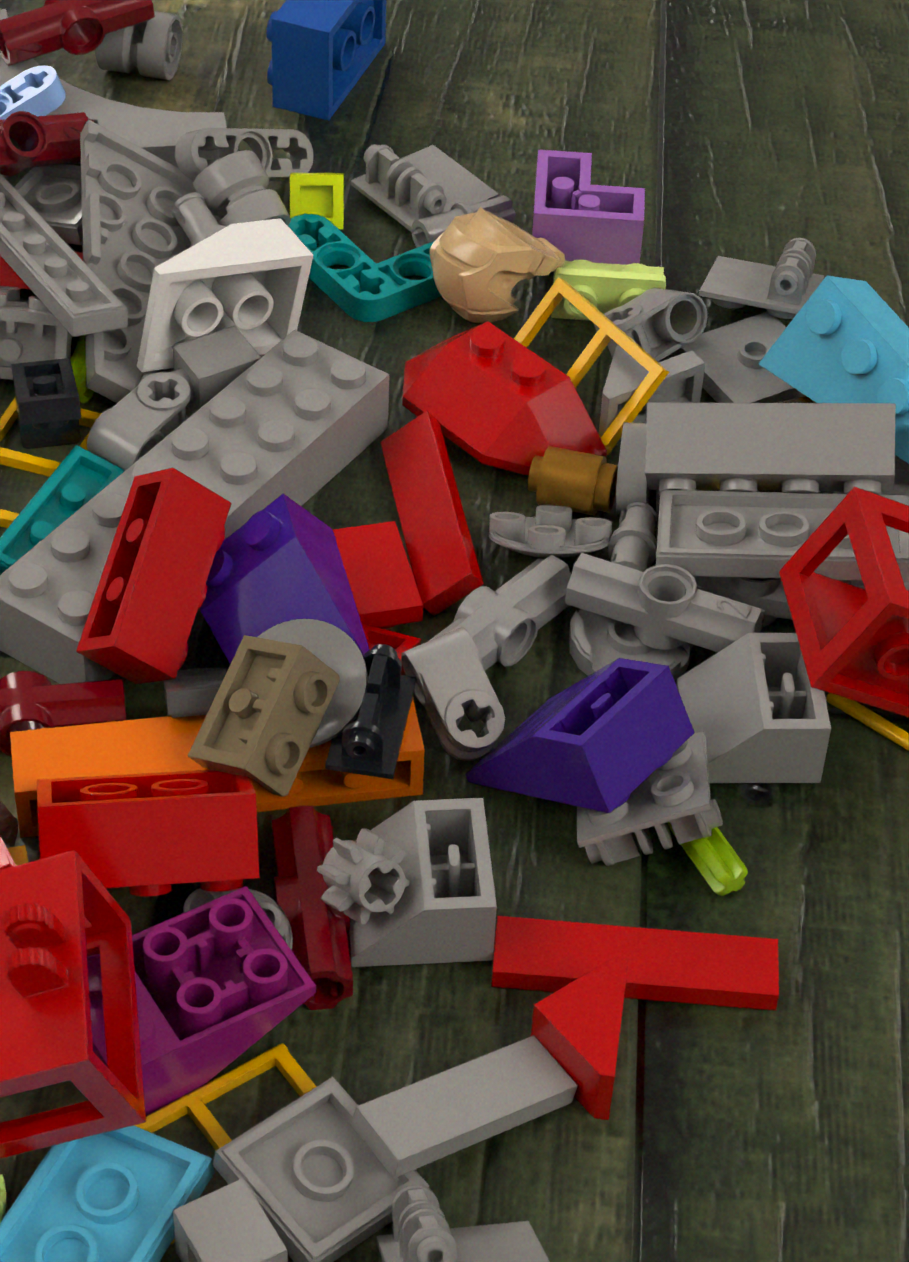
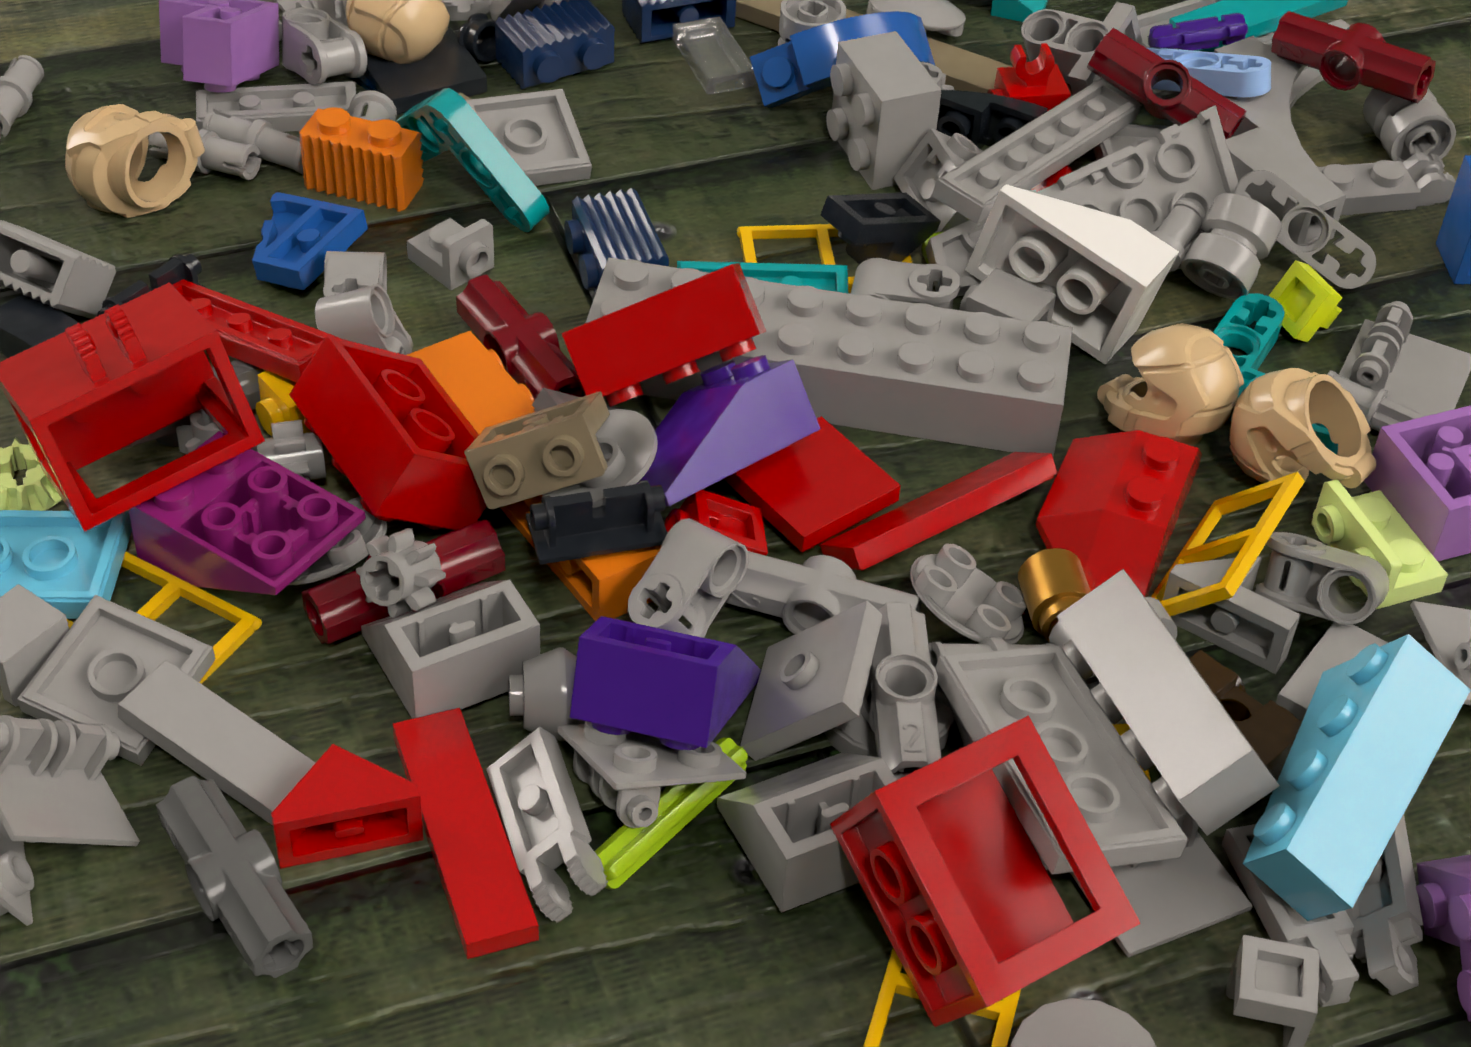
camera: 65 degrees right, 0 degrees up
none -> dark grey piece [156,776,314,978]
none -> light grey hinge [487,726,608,923]
none -> light grey cone [509,647,579,742]
none -> light grey plate [740,600,882,761]
none -> tan helmet [1097,323,1244,446]
none -> light grey hinge [1318,152,1456,215]

